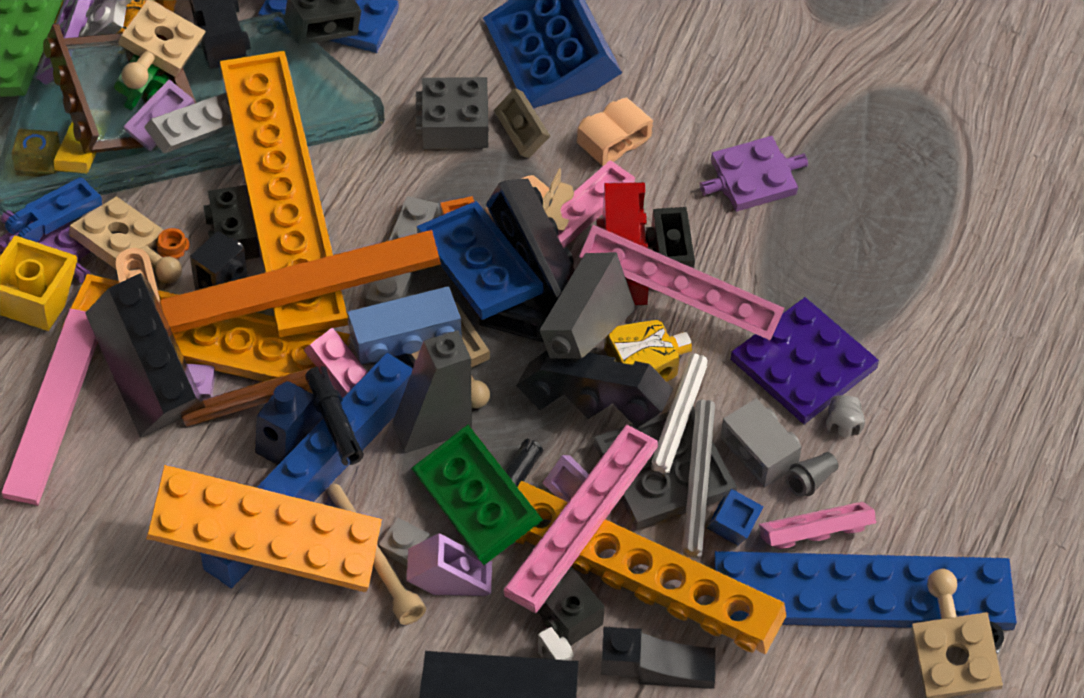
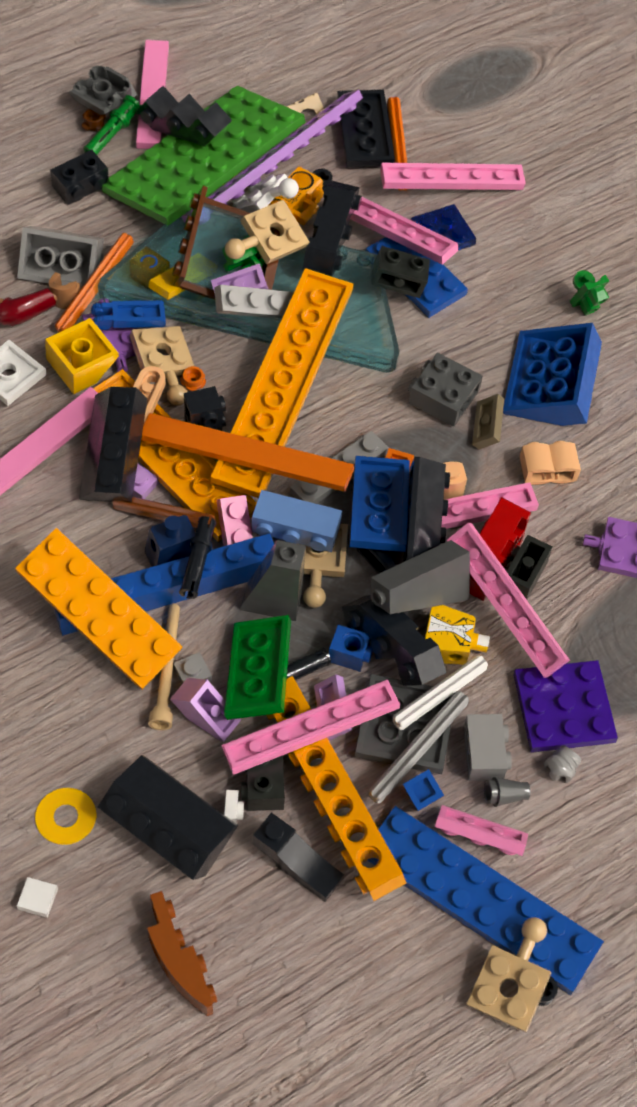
camera: 30 degrees right, 5 degrees up
pearl dark grey brick [203,185,260,260] -> none
tan piece [543,168,574,232] -> none
none -> blue brick [329,625,373,672]

